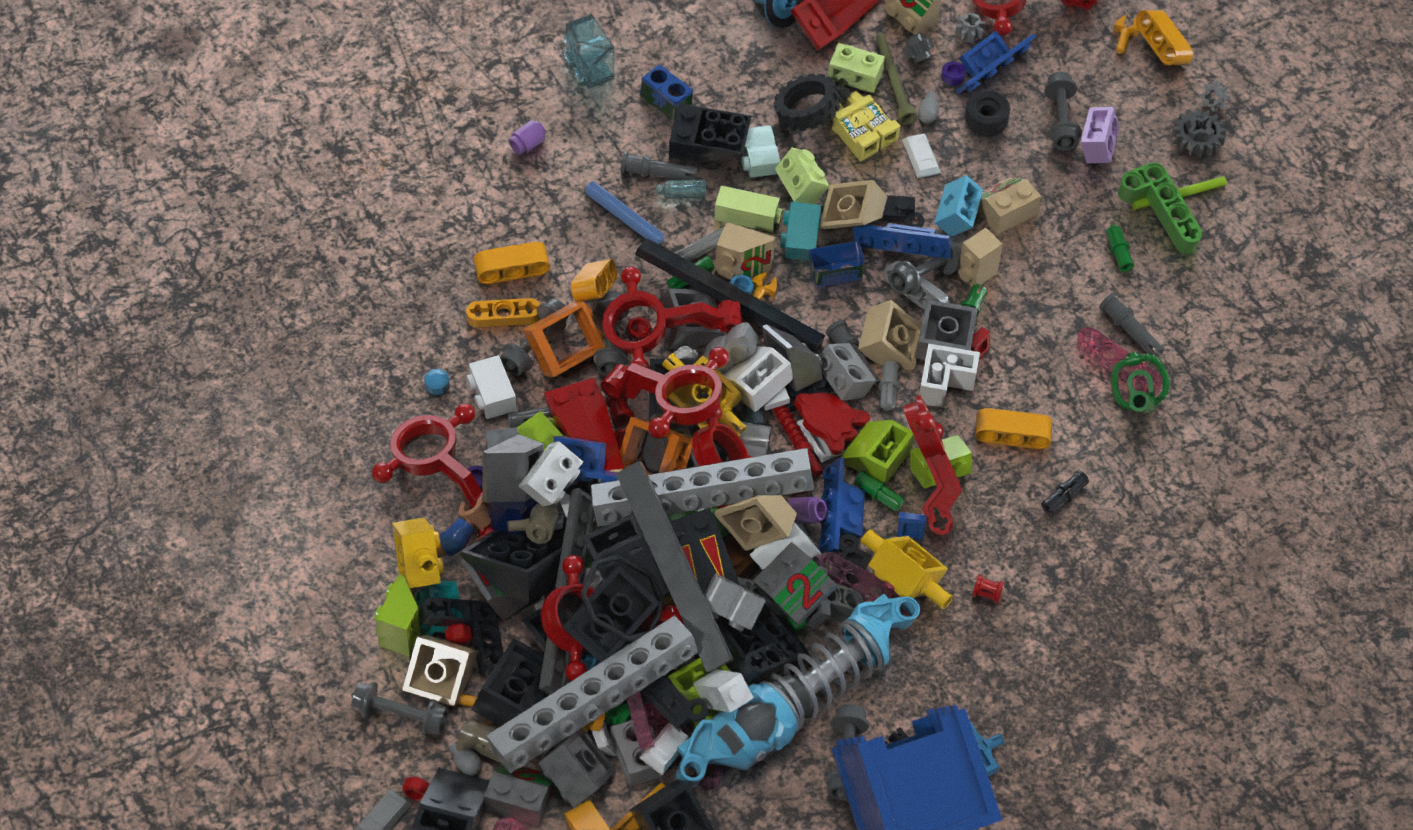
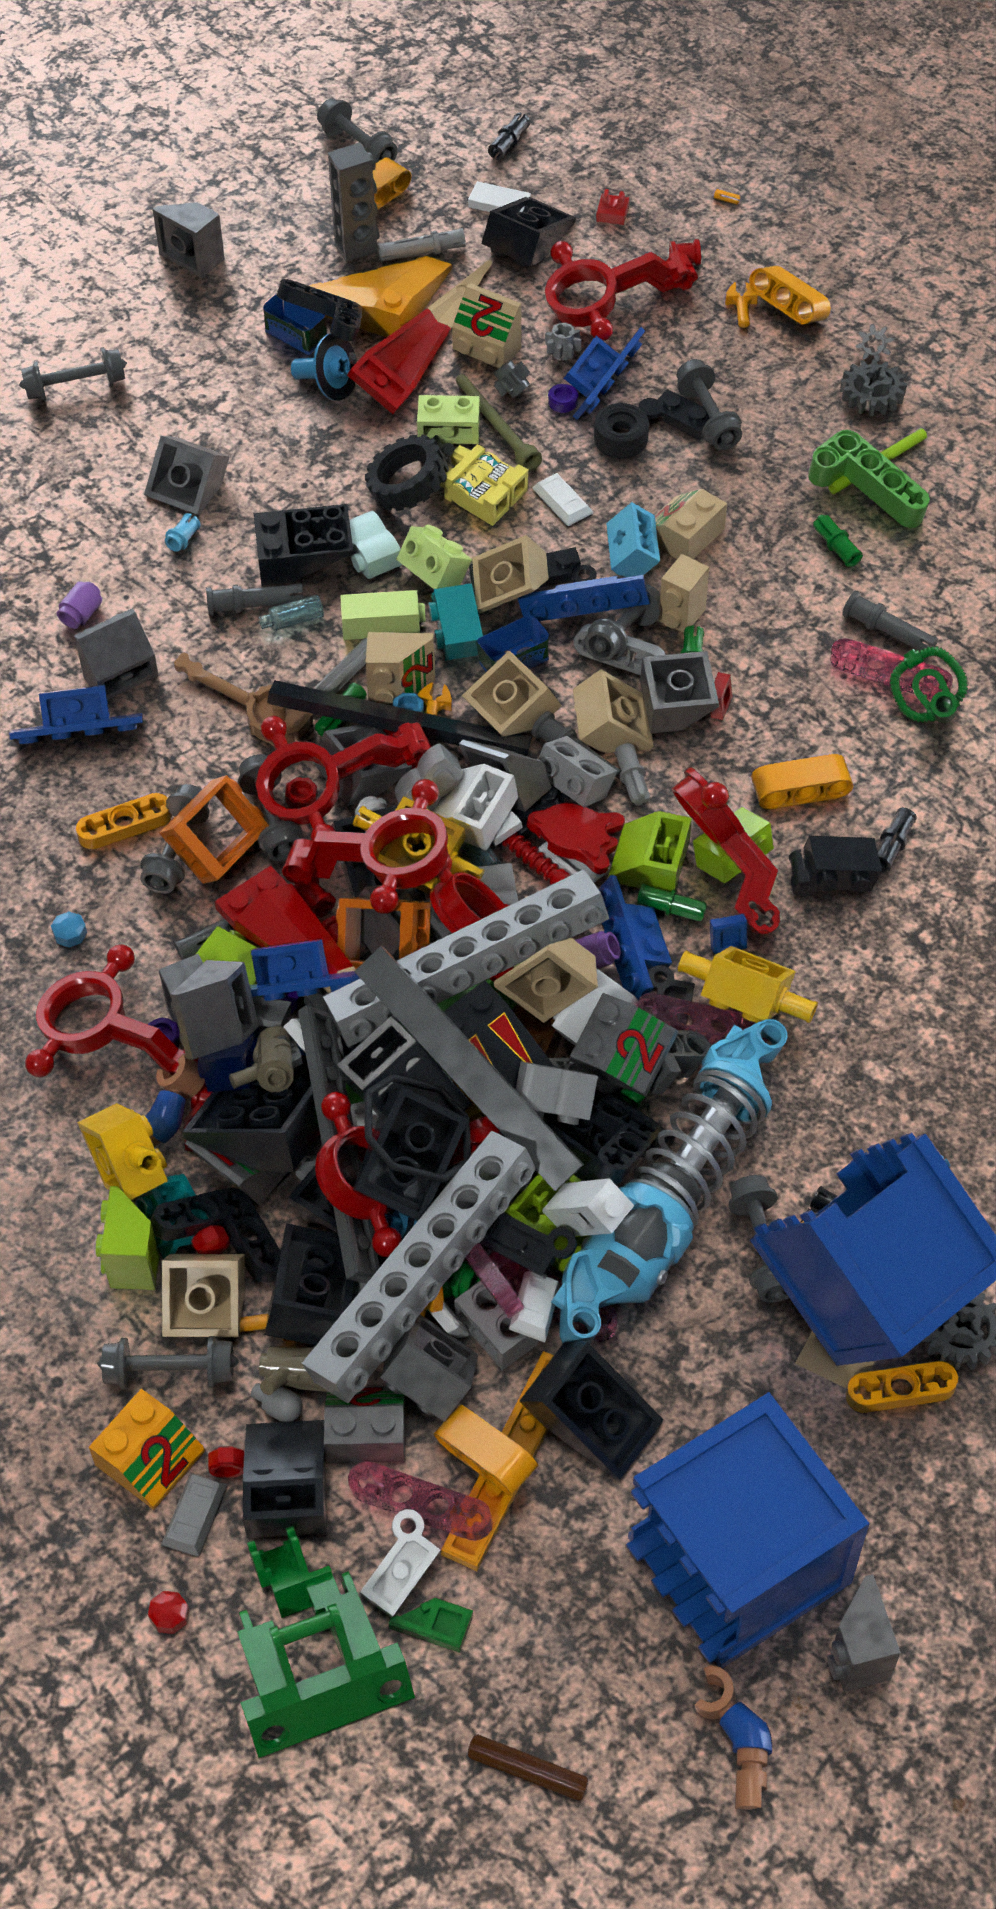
camera: 15 degrees left, 0 degrees up
white brick [466,355,516,420] -> none
light orange beam [473,242,551,284] -> none
white brick [519,441,583,507] -> none
clear light blue slope [564,14,614,89] -> none
light orange beam [571,259,617,302] -> none
medium blue axle [585,181,665,245] -> none
blue piece [640,64,693,120] -> none
light grey cylinder [918,91,939,124] -> none
white brick [919,343,980,408] -> none
red bush [972,574,1005,605] -> none
lavender brick [1081,107,1119,163] -> none
none -> blue bracket [9,685,143,744]
none -> flat silver slope [74,608,159,700]
none -> light orange slope [89,1388,205,1510]
none -> flat silver slope [144,436,230,515]
none -> medium azure pin [165,513,201,552]
none -> medium nougat piece [174,652,313,746]
none -> tan slope [462,651,562,737]
none -> black hinge [639,389,710,440]
none -> black hinge [789,835,882,897]

